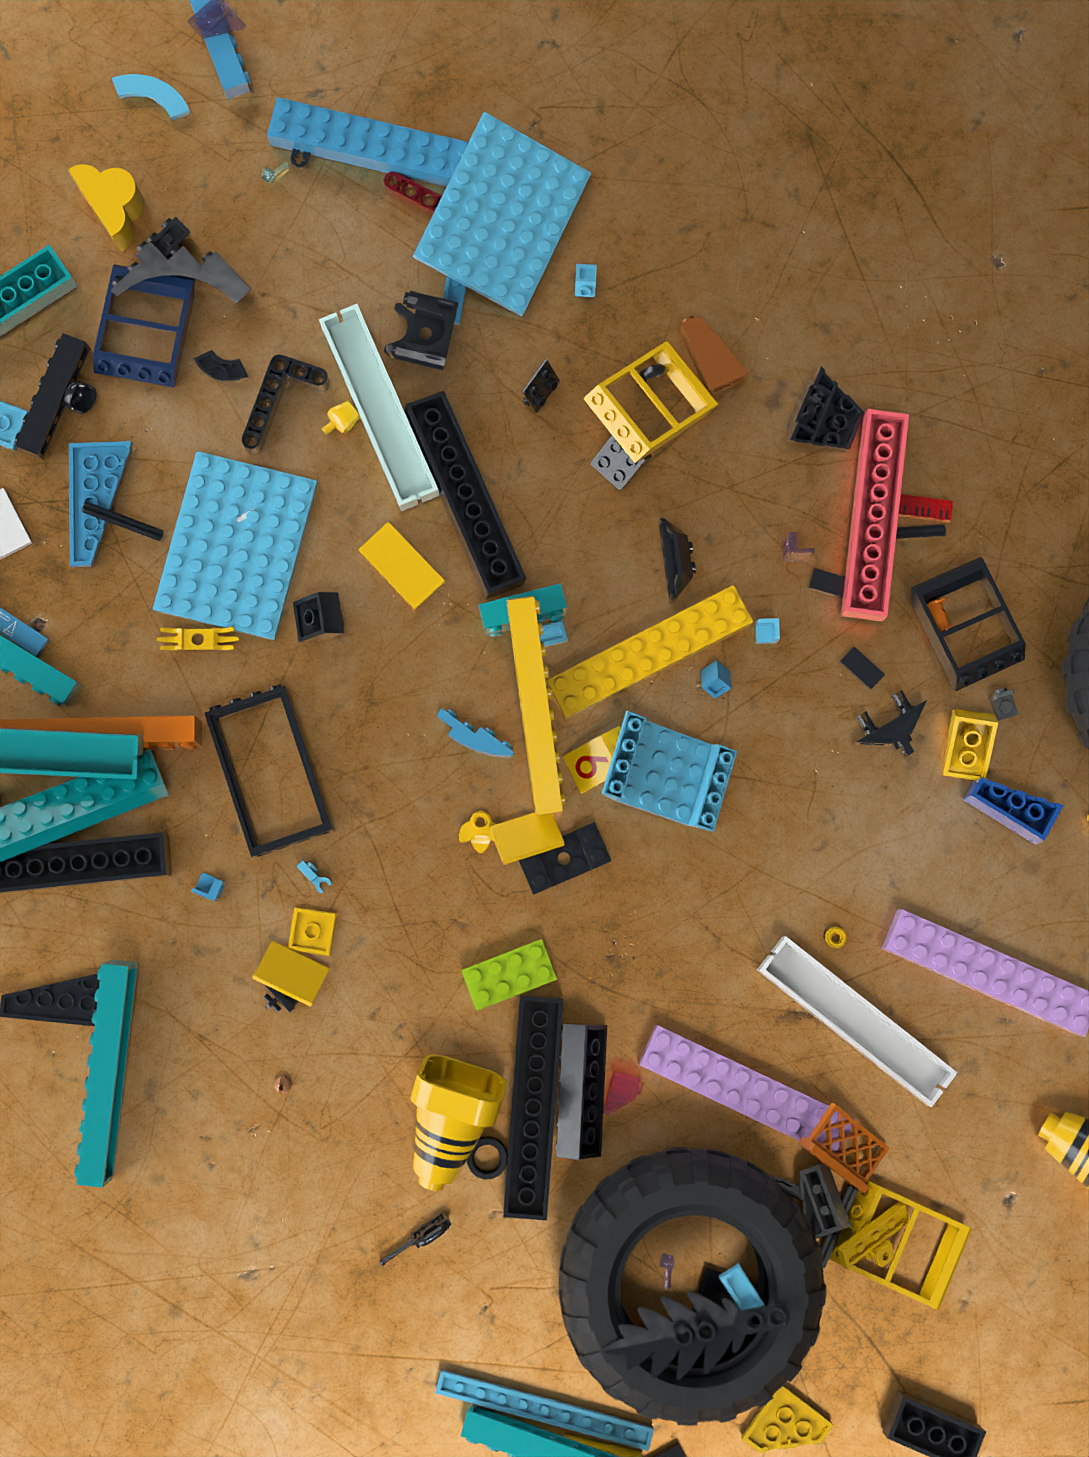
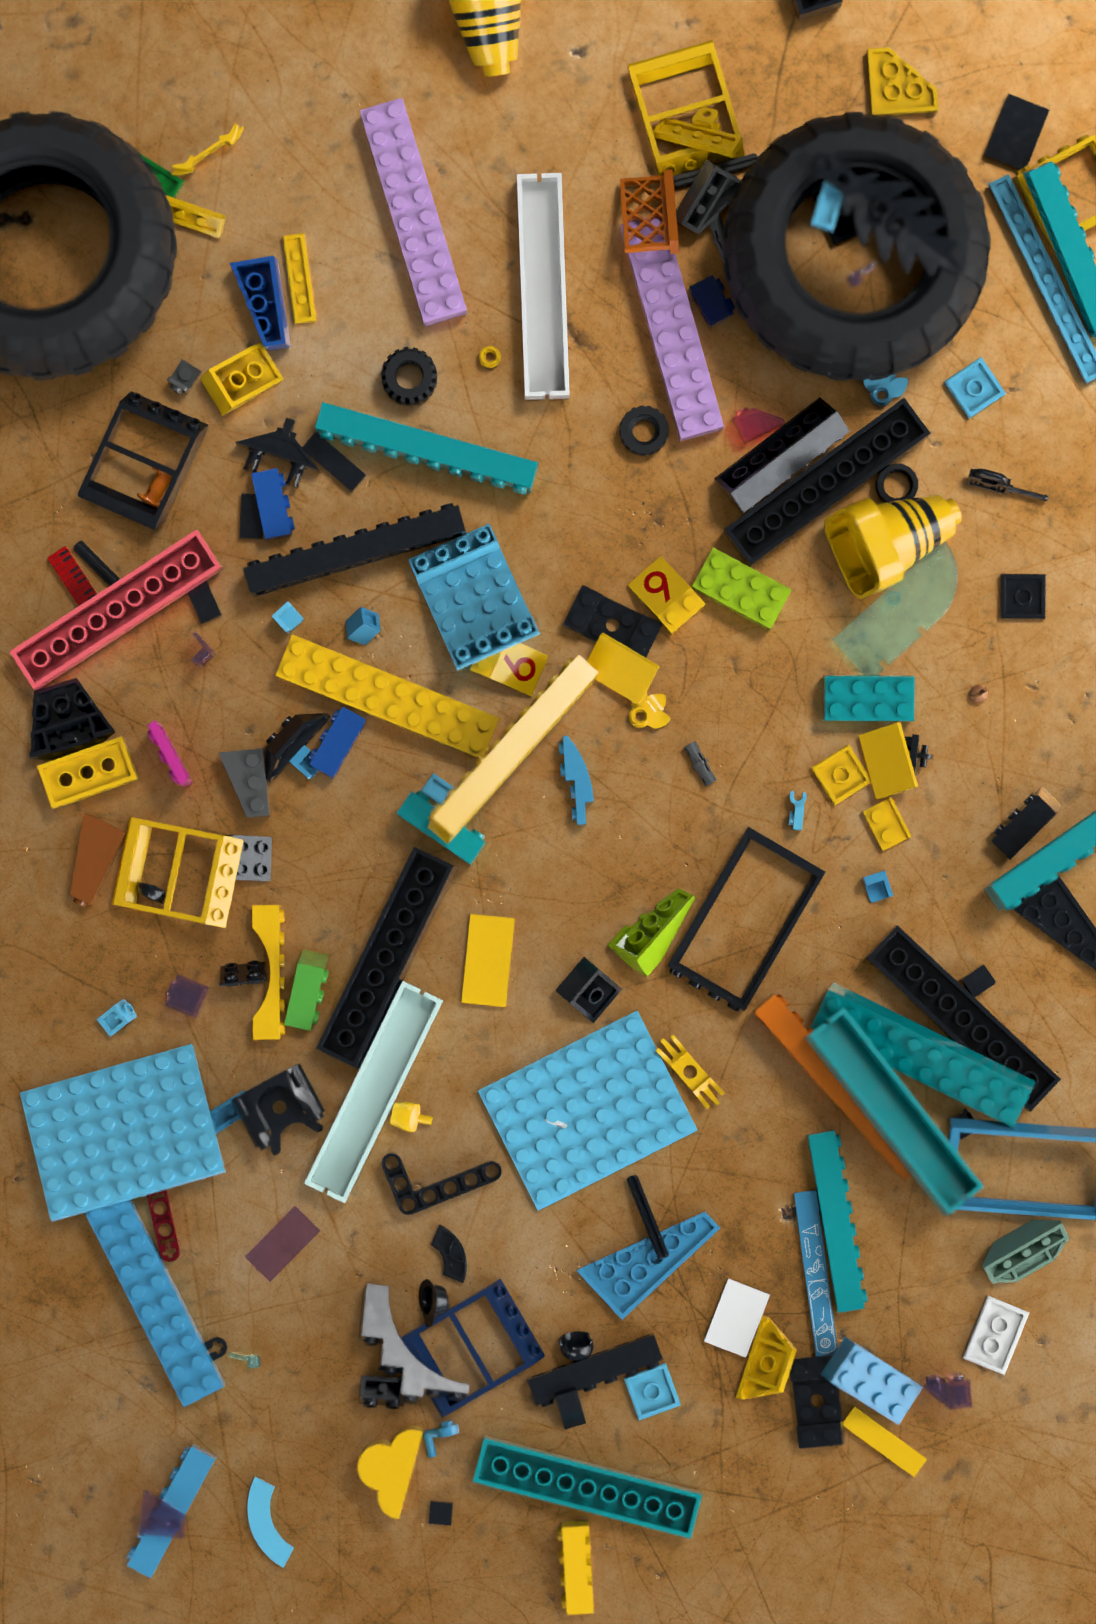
camera: 130 degrees left, 5 degrees up
none -> yellow brick [37,736,139,809]
none -> dark pink plate [147,721,193,787]
none -> clear purple head [165,974,211,1018]
none -> dark grey wedge [219,748,271,818]
none -> black brick [243,503,466,597]
none -> piece [245,1206,320,1282]
none -> blue brick [251,468,295,541]
none -> yellow arch [252,905,285,1040]
none -> yellow tile [282,233,317,324]
none -> bright green wedge [284,949,329,1031]
none -> dark azure panel [289,745,318,780]
none -> black tile [302,432,366,492]
none -> blue brick [308,707,366,779]
none -> teal piece [315,402,538,495]
none -> black tyre [381,347,437,406]
none -> black piece [418,1279,450,1328]
none -> dark azure plate [423,1420,460,1458]
none -> black tile [429,1500,453,1526]
none -> black slope [555,1387,586,1429]
none -> lime wedge [607,888,695,977]
none -> black tyre [619,405,669,456]
none -> yellow slope [627,556,705,635]
none -> dark grey pin [684,741,717,787]
none -> clear blue brick [689,274,735,329]
none -> teal brick [823,675,915,721]
none -> clear light blue door [832,542,958,675]
none -> yellow plate [862,797,912,851]
none -> medium azure plate [863,374,908,406]
none -> medium azure tile [944,357,1006,419]
none -> black panel [960,964,996,997]
none -> black wedge [991,786,1061,860]
none -> black tile [1000,574,1046,619]

